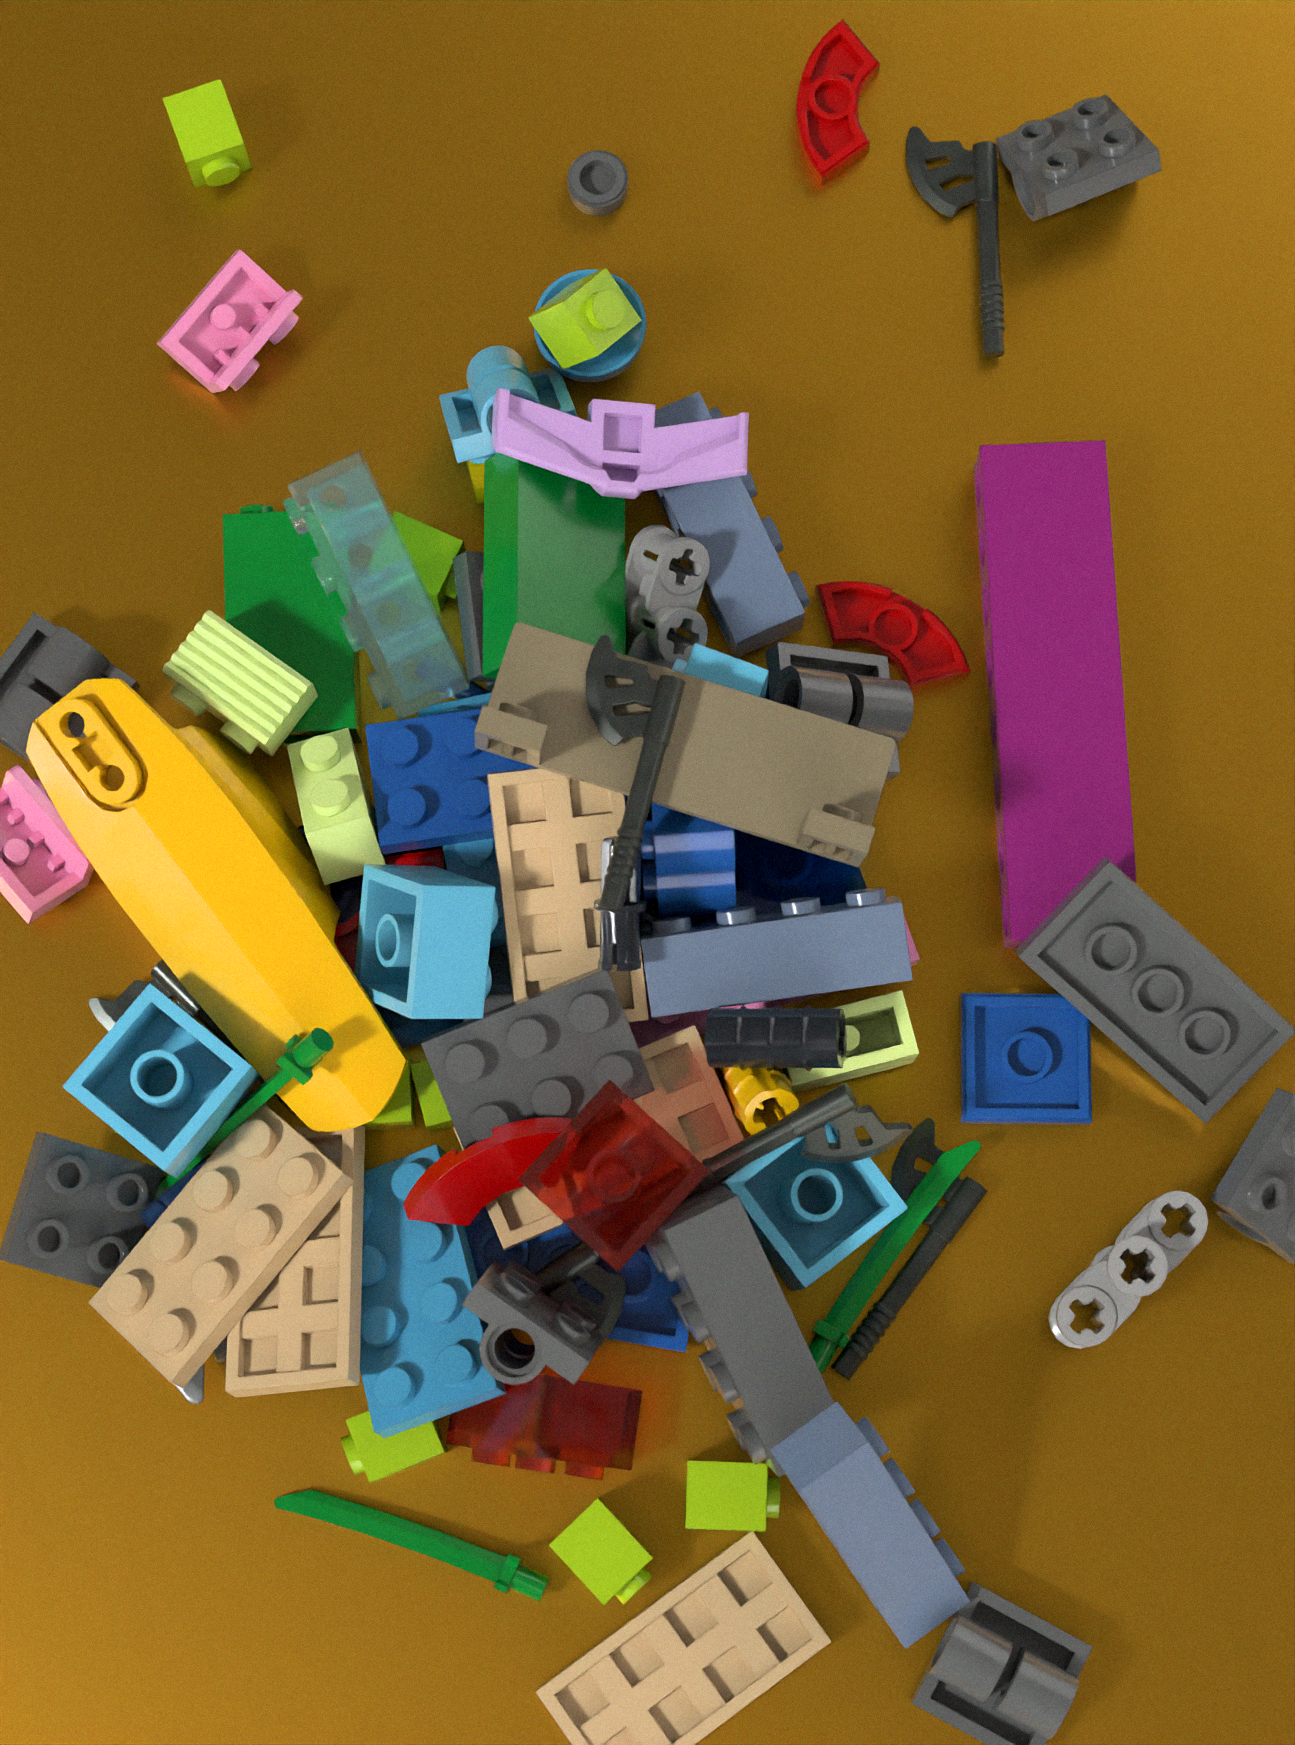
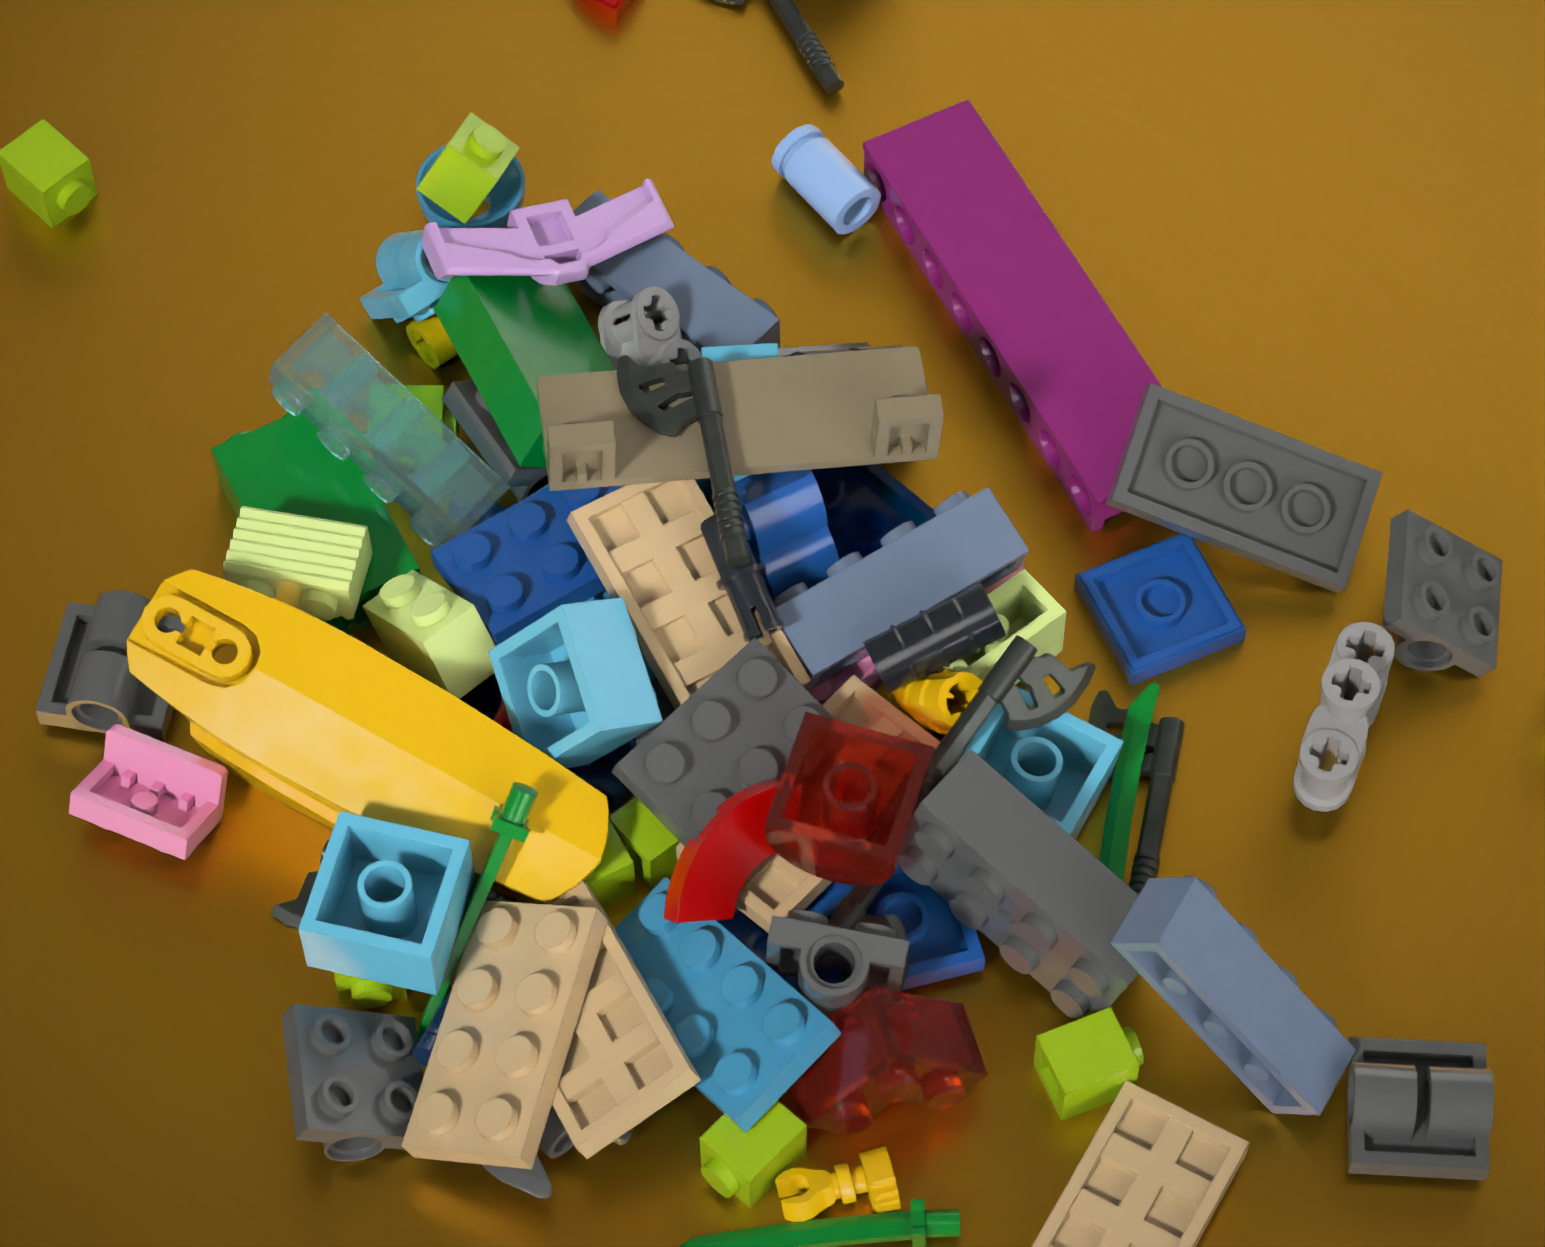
camera: 25 degrees left, 20 degrees down
bright pink bracket [156,249,303,393] -> none
lime brick [549,1498,653,1605] -> none
dark grey tile [567,150,628,216] -> none
red tile [815,581,971,691] -> none
none -> light blue piece [771,124,881,235]
none -> yellow piece [775,1145,901,1222]

